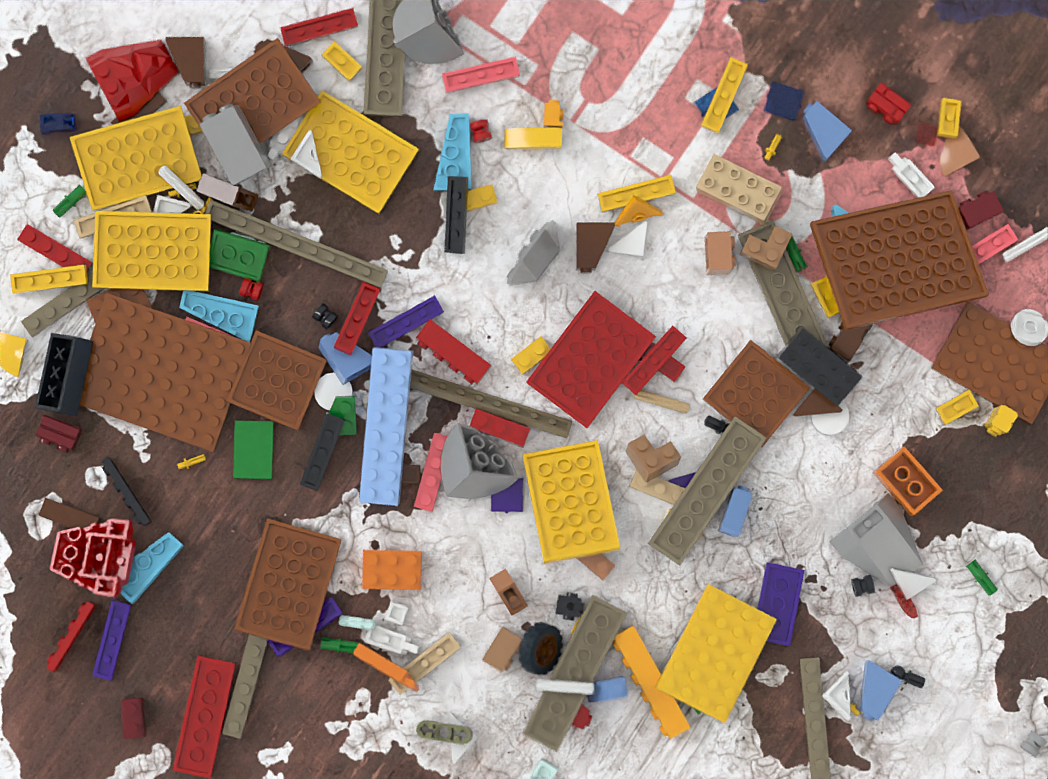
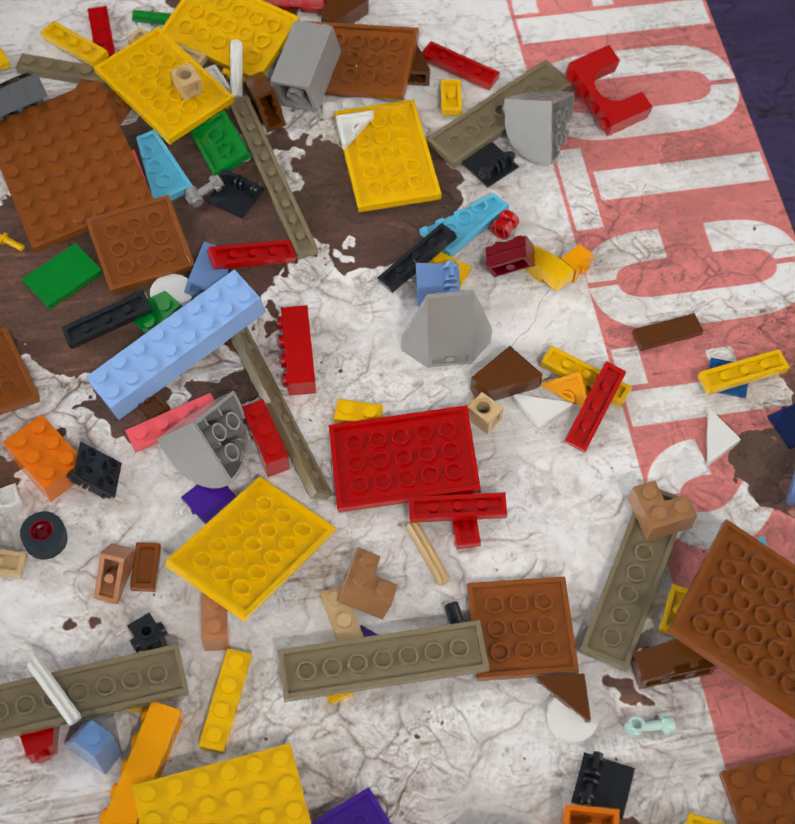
camera: 50 degrees right, 25 degrees down
red wheel [239,277,264,302] -> none
black wheel [312,303,338,330] -> none
dark purple plate [368,295,444,348] -> none
coral plate [442,57,520,93] -> none
medium nougat brick [482,627,522,672] -> none
black wheel [519,622,563,676] -> none
tan brick [696,154,783,226] -> none
nougat brick [704,231,736,275] -> none
medium blue slope [718,485,753,538] -> none
yellow piece [764,134,782,161] -> none
black brick [777,326,862,406] -> none
green axle [786,236,808,272] -> none
none -> black wheel [20,511,68,560]
none -> black hinge [66,442,122,499]
none -> dark orange tile [130,542,162,592]
none -> tan brick [171,62,203,101]
none -> light grey bar [185,174,224,207]
none -> yellow plate [198,648,253,755]
none -> black hinge [206,169,265,219]
none -> medium blue hinge [416,260,460,307]
none -> black hinge [462,142,519,188]
none -> tan brick [467,392,504,434]
none -> dark red brick [485,235,535,278]
none -> red plate [564,361,626,453]
none -> black hinge [571,751,635,819]
none -> light aqua bar [624,714,675,738]
none -> reddish brown tile [632,313,703,351]
none -> white tile [706,410,741,466]

